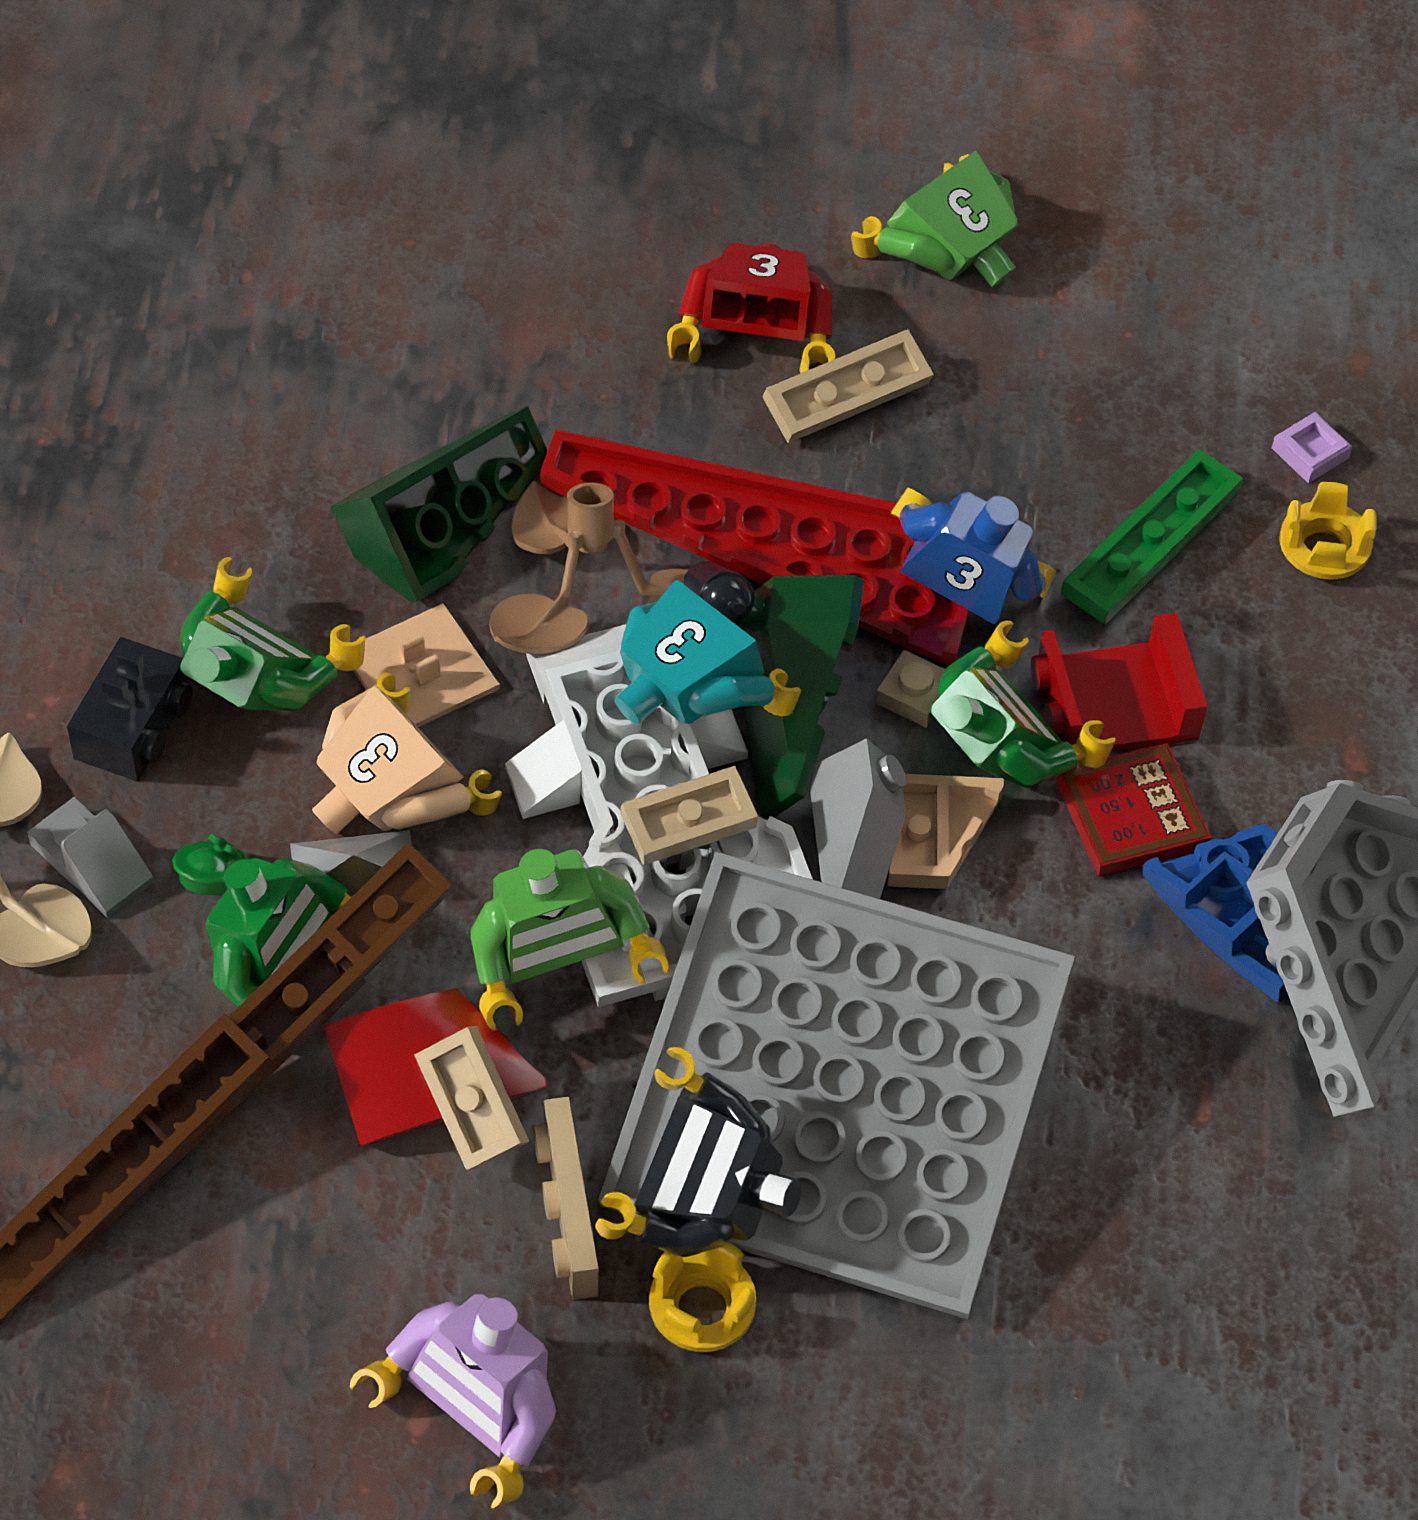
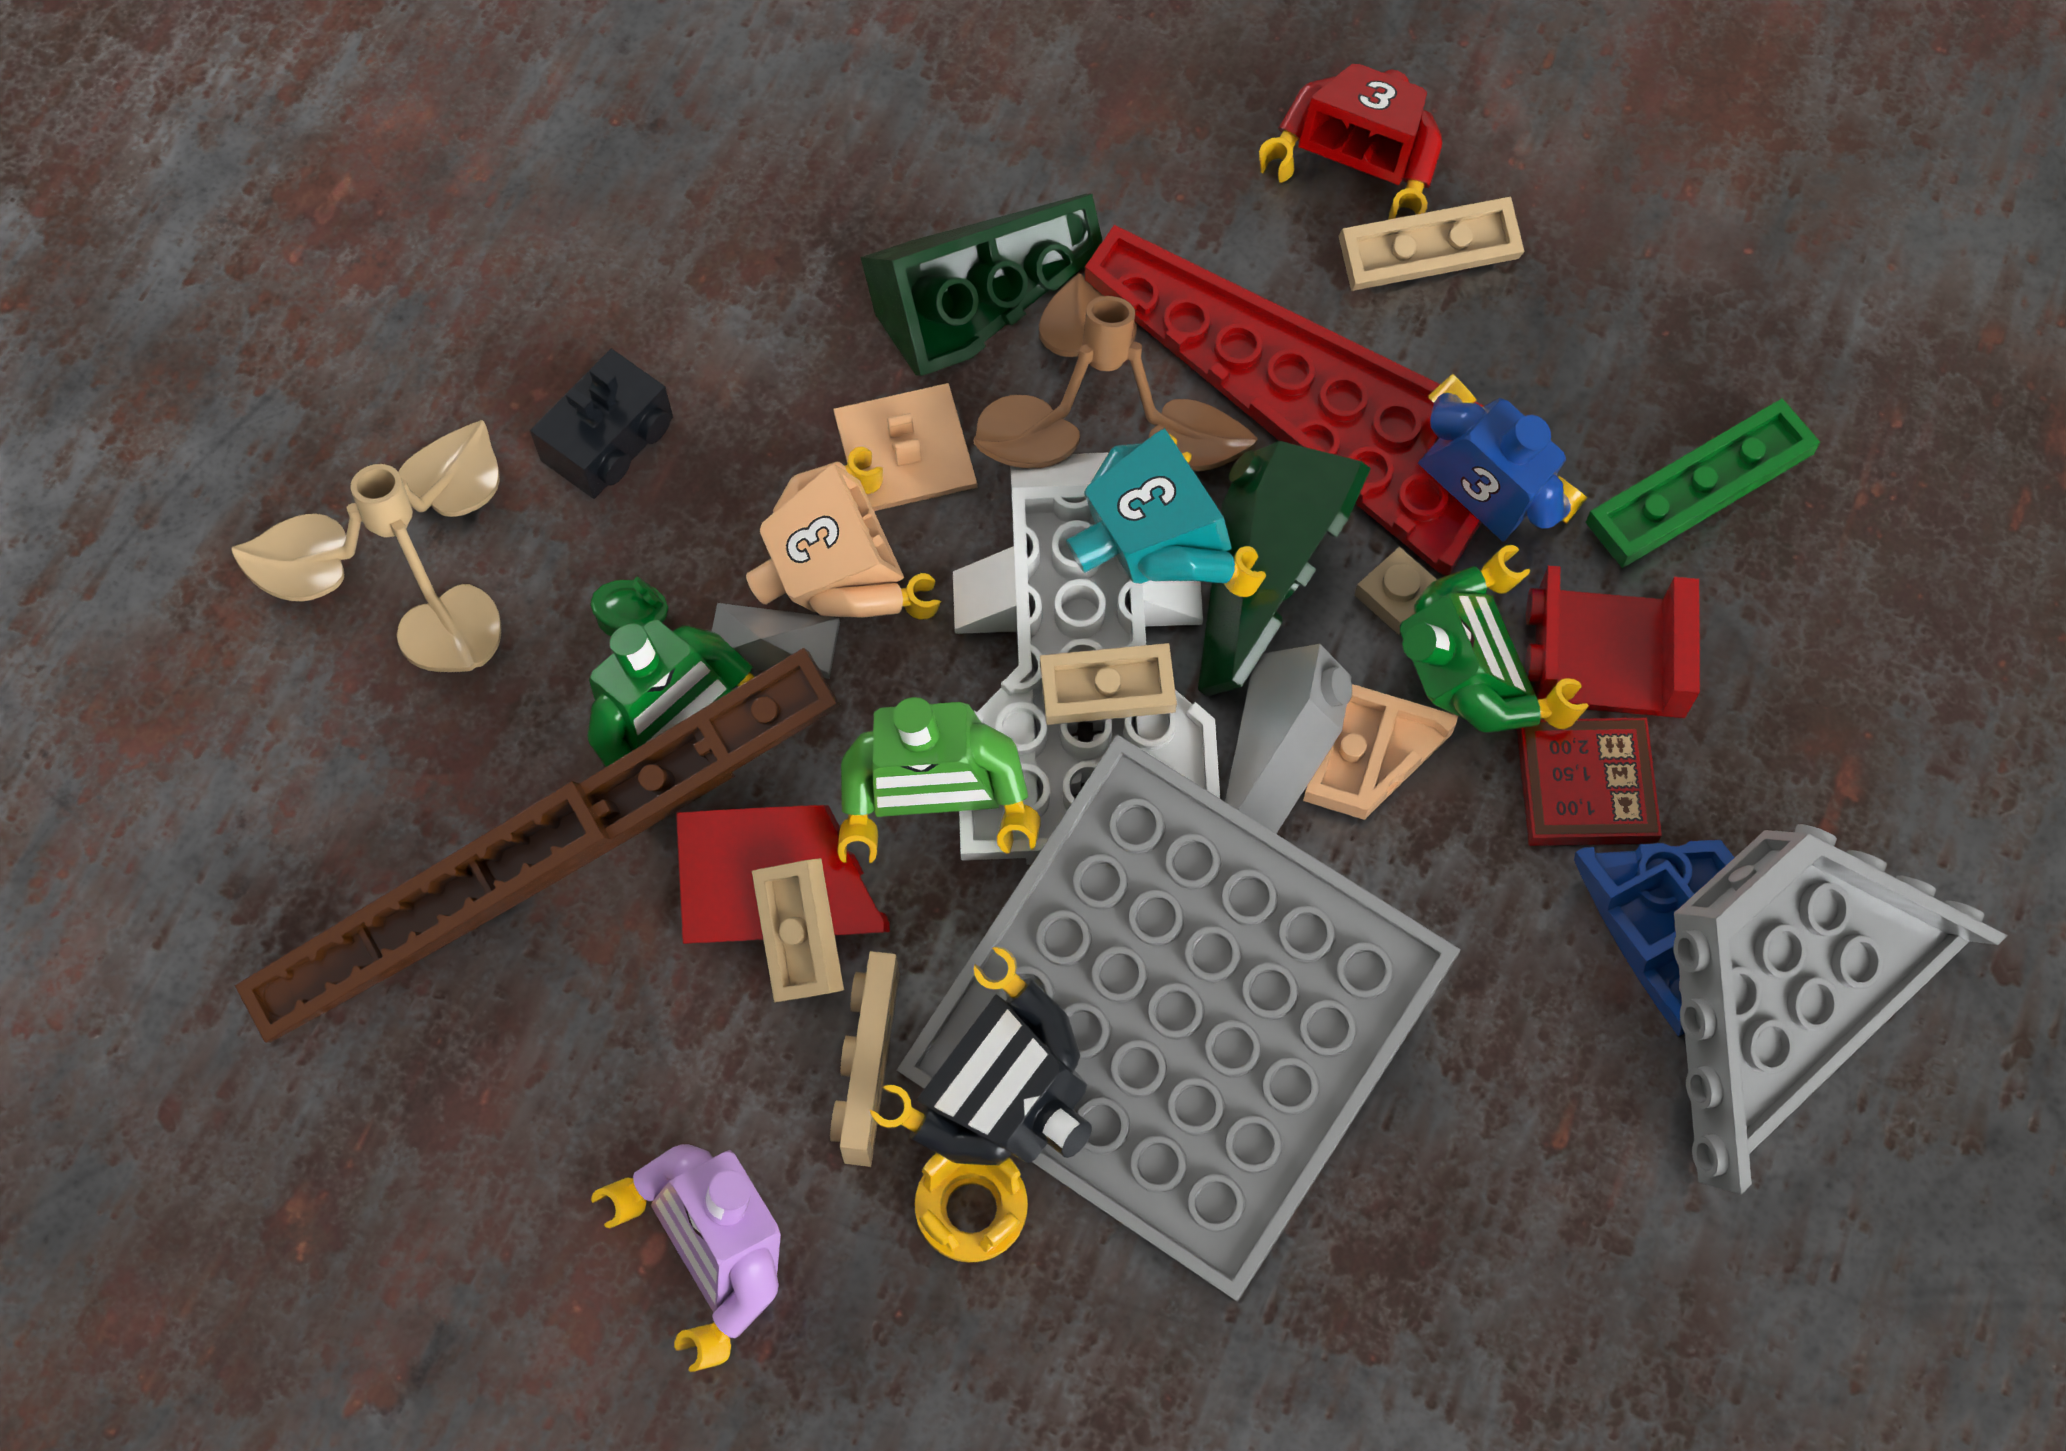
camera: 20 degrees right, 10 degrees up
light grey slope [27,797,154,918] -> none
green torso [180,557,366,711] -> none
black piece [683,561,754,625] -> none
bright green torso [851,151,1018,288] -> none
lavender tile [1272,412,1352,483] -> none
yellow piece [1279,482,1377,580] -> none

